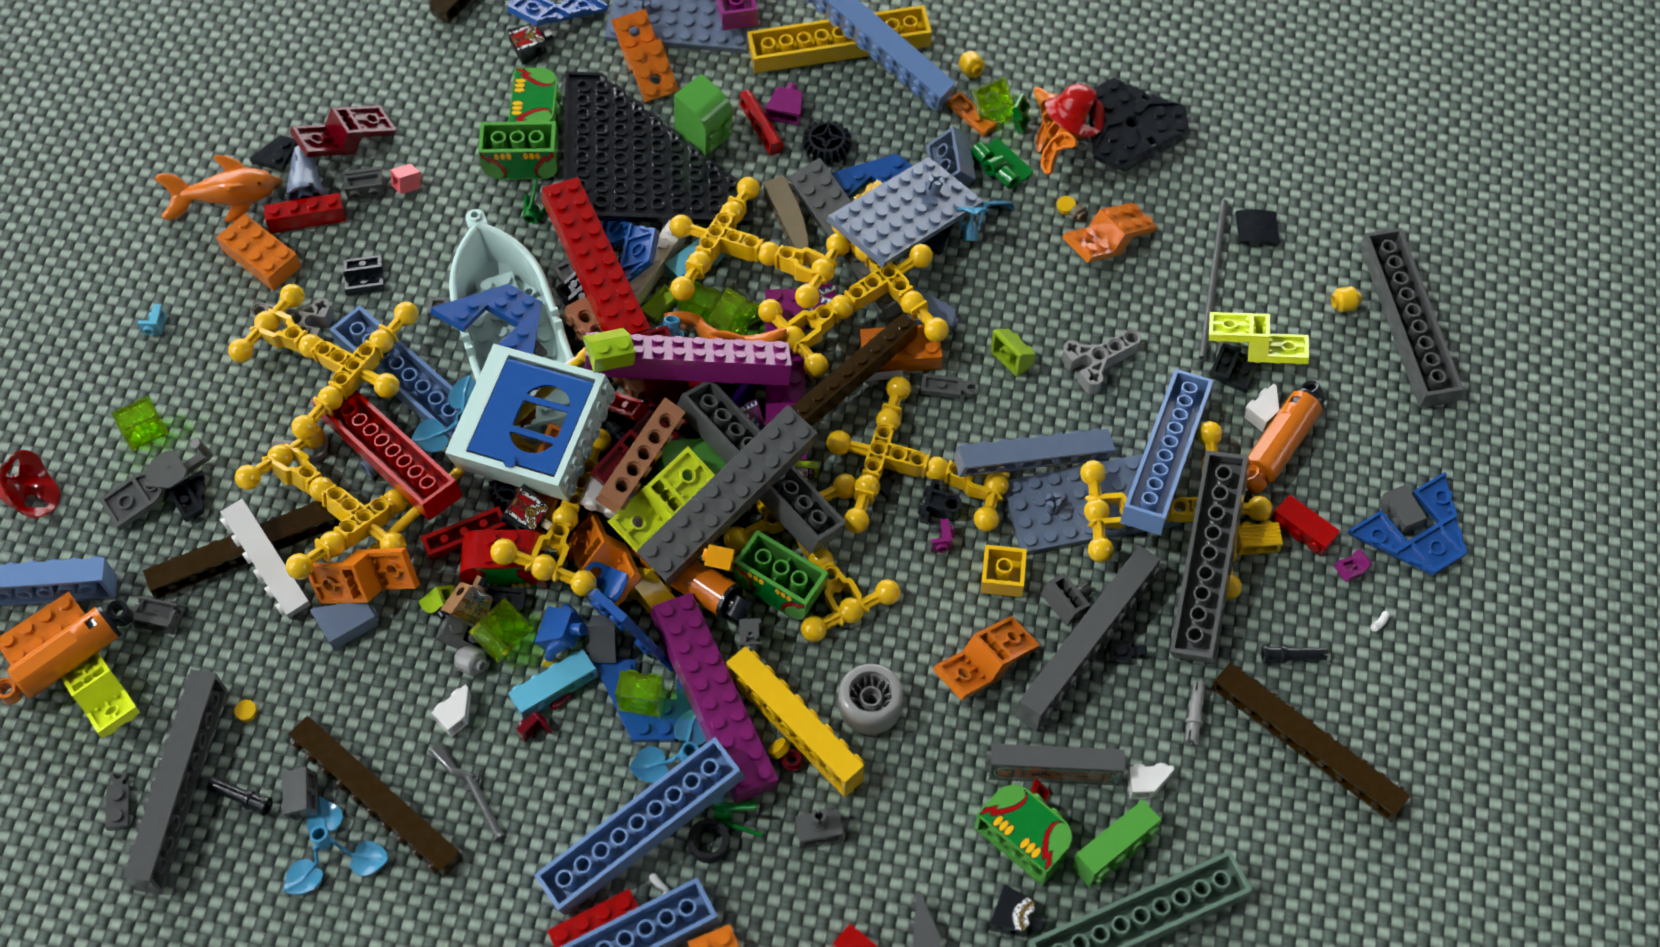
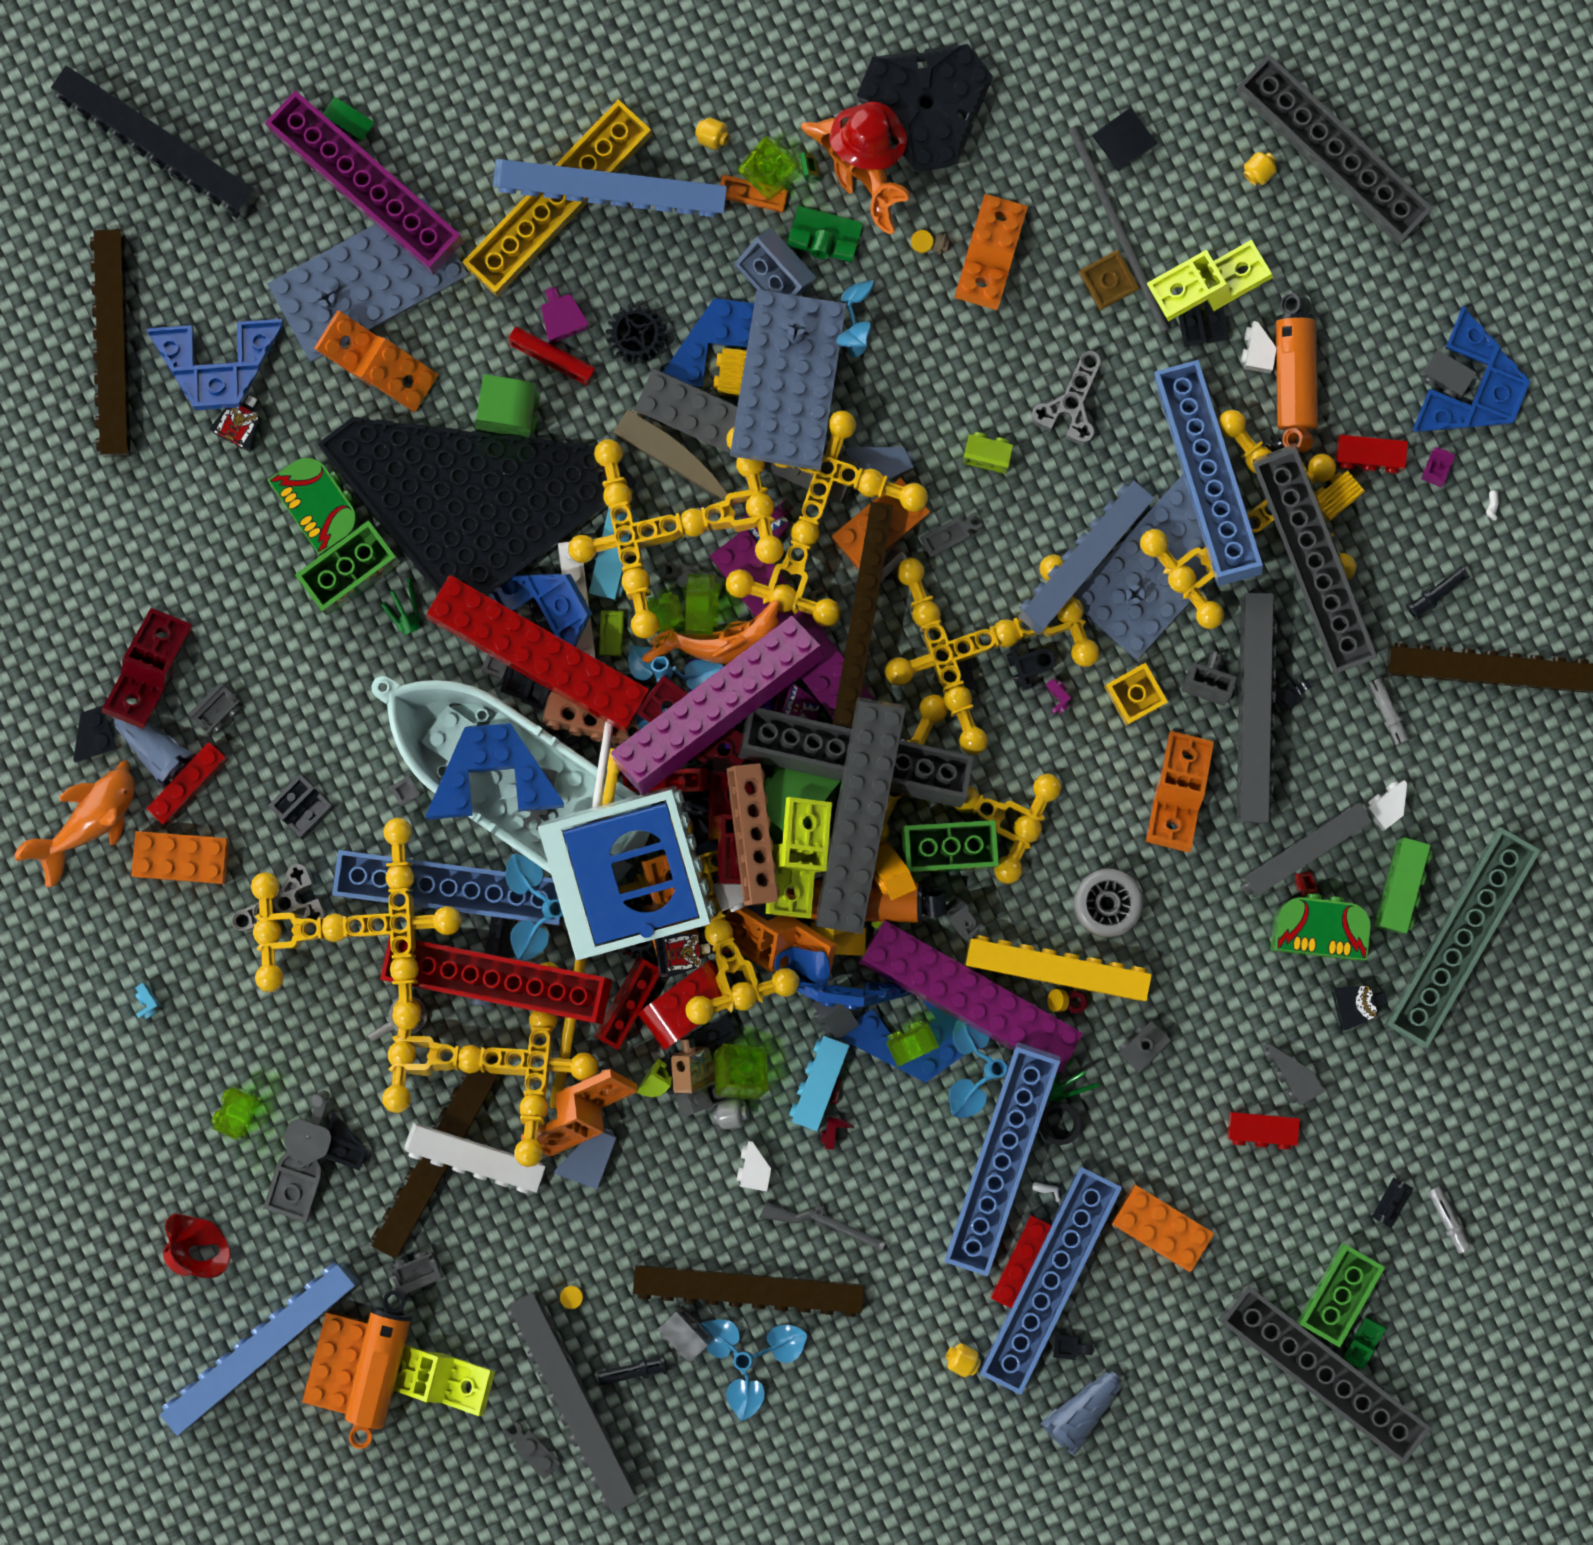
camera: 35 degrees left, 25 degrees up
coral brick [390,164,422,194] -> none
blue torso [535,603,587,668] -> none
lime slope [583,328,636,373] -> none
none -> pearl gold tile [1078,250,1140,311]

